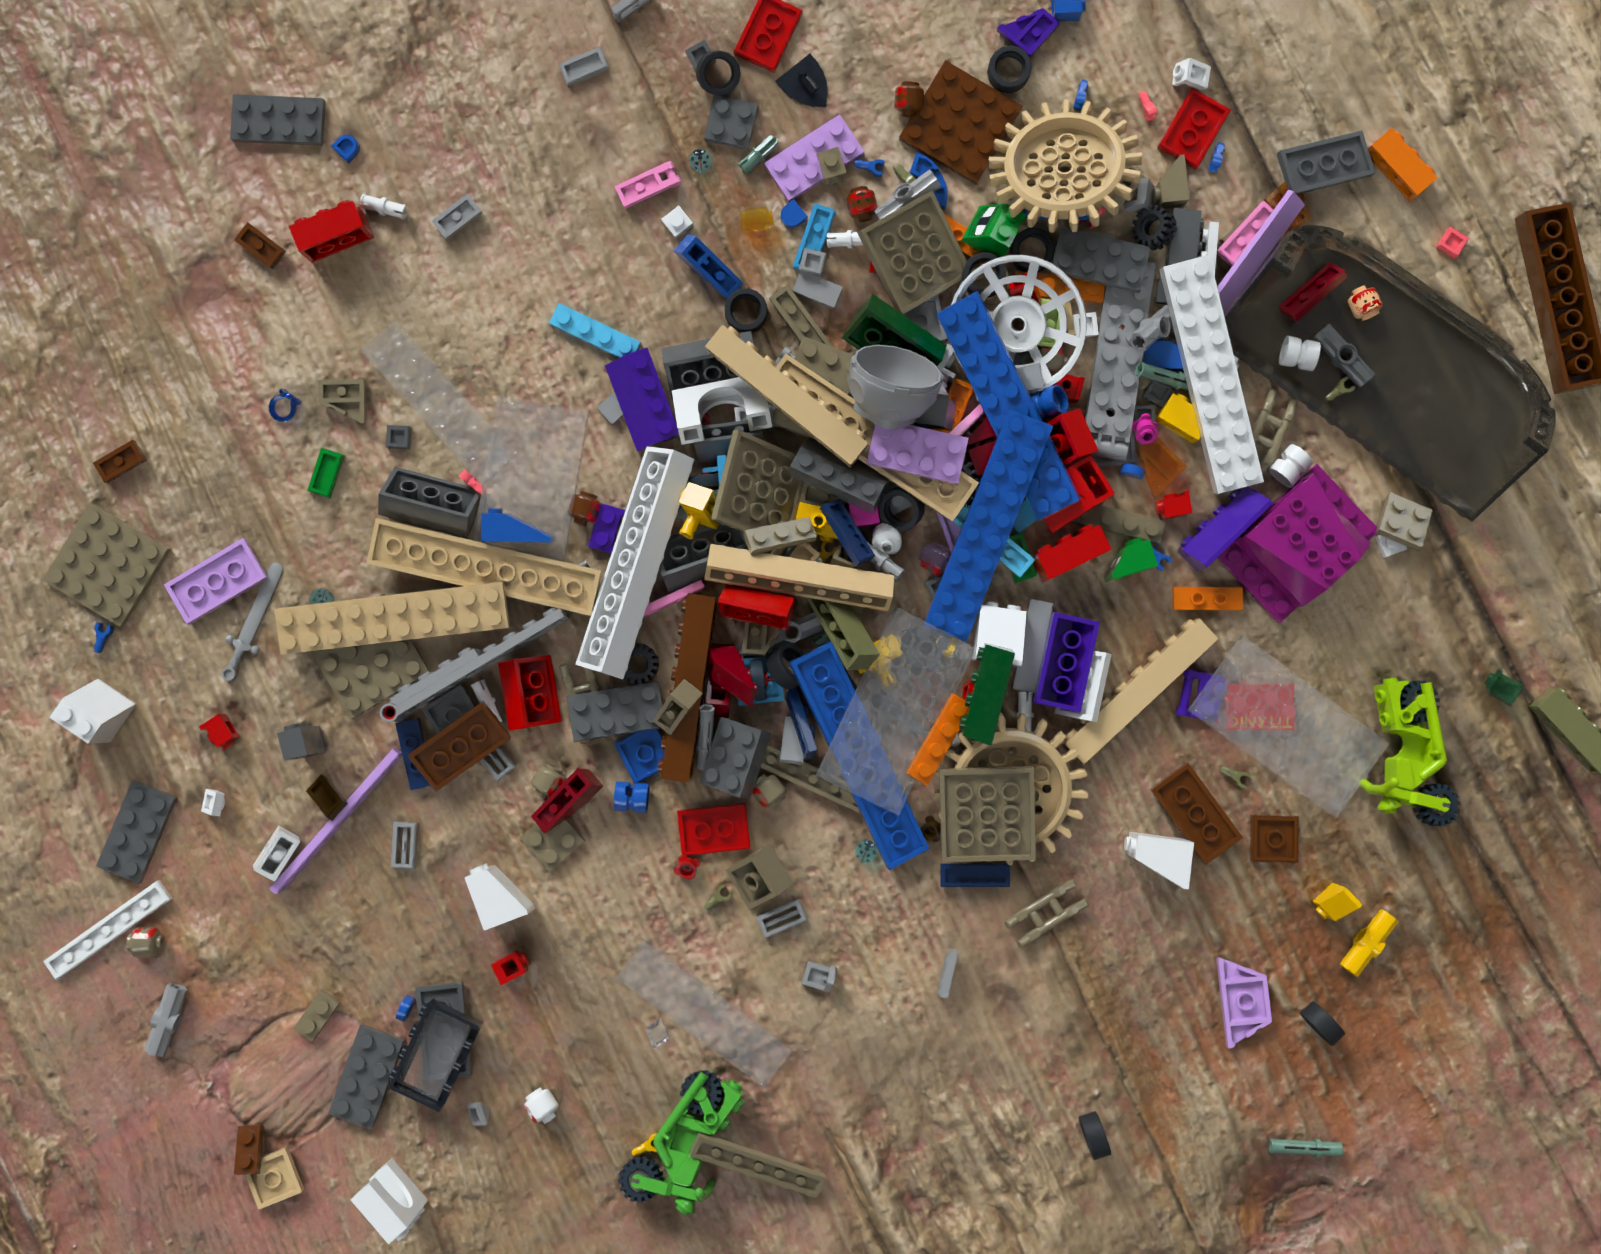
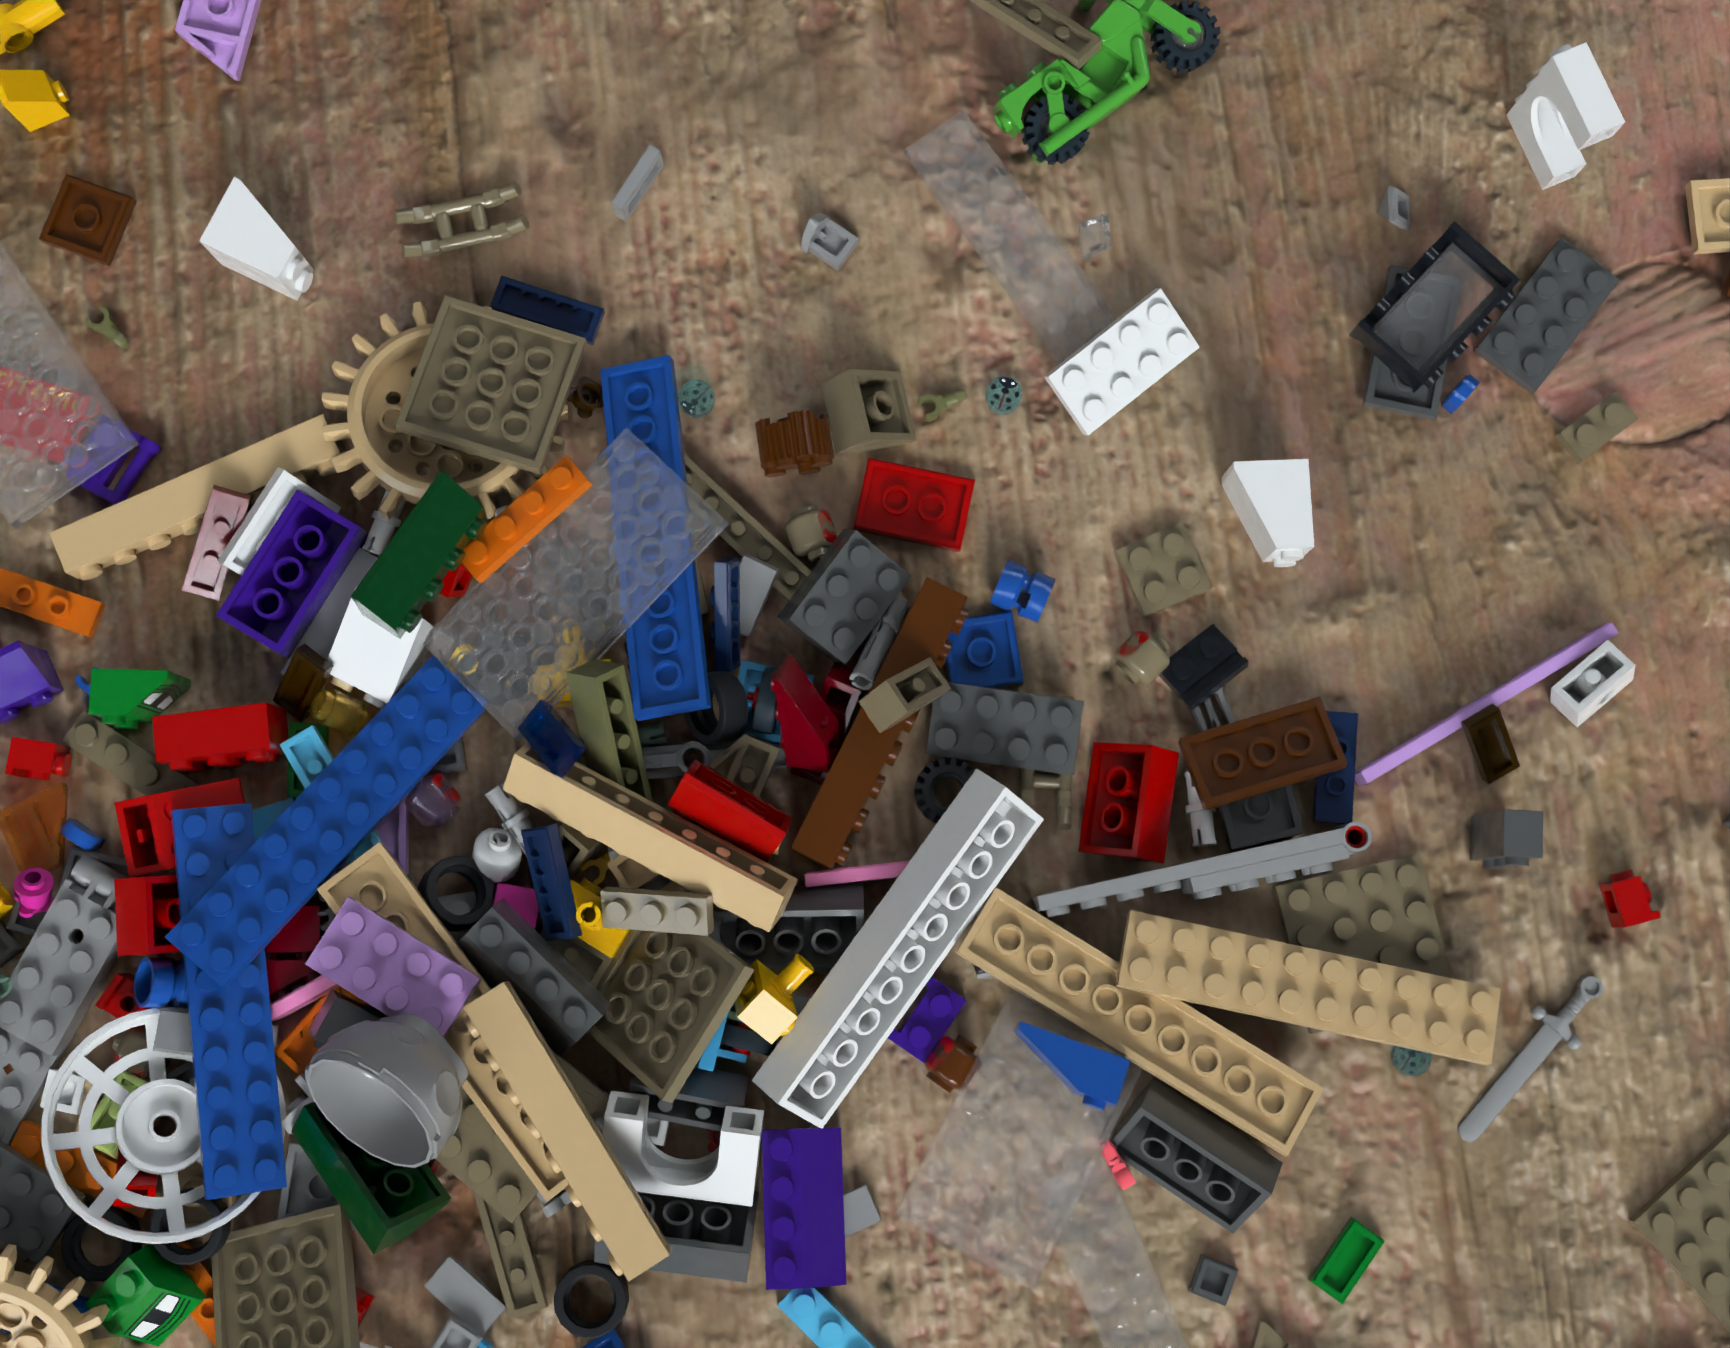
camera: 165 degrees left, 5 degrees down
lavender plate [164,538,269,624] -> none
white plate [201,789,225,816] -> none
light grey tile [391,821,418,869] -> none
red brick [491,950,530,985] -> none
white head [524,1087,559,1124] -> none
dark red slope [531,768,603,833] -> none
yellow piece [632,1133,657,1156] -> none
red plate [674,854,700,880] -> none
light grey tile [756,898,808,938] -> none
reddish brown plate [1150,762,1243,865] -> none
none -> plate [182,485,251,601]
none -> dark brown tile [272,643,334,722]
none -> clear yellow brick [310,689,370,736]
none -> clear blue tile [518,699,586,778]
none -> reddish brown brick [755,410,834,477]
none -> clear light blue tile [985,376,1022,415]
none -> white plate [1044,288,1200,435]
none -> black plate [1159,624,1248,711]

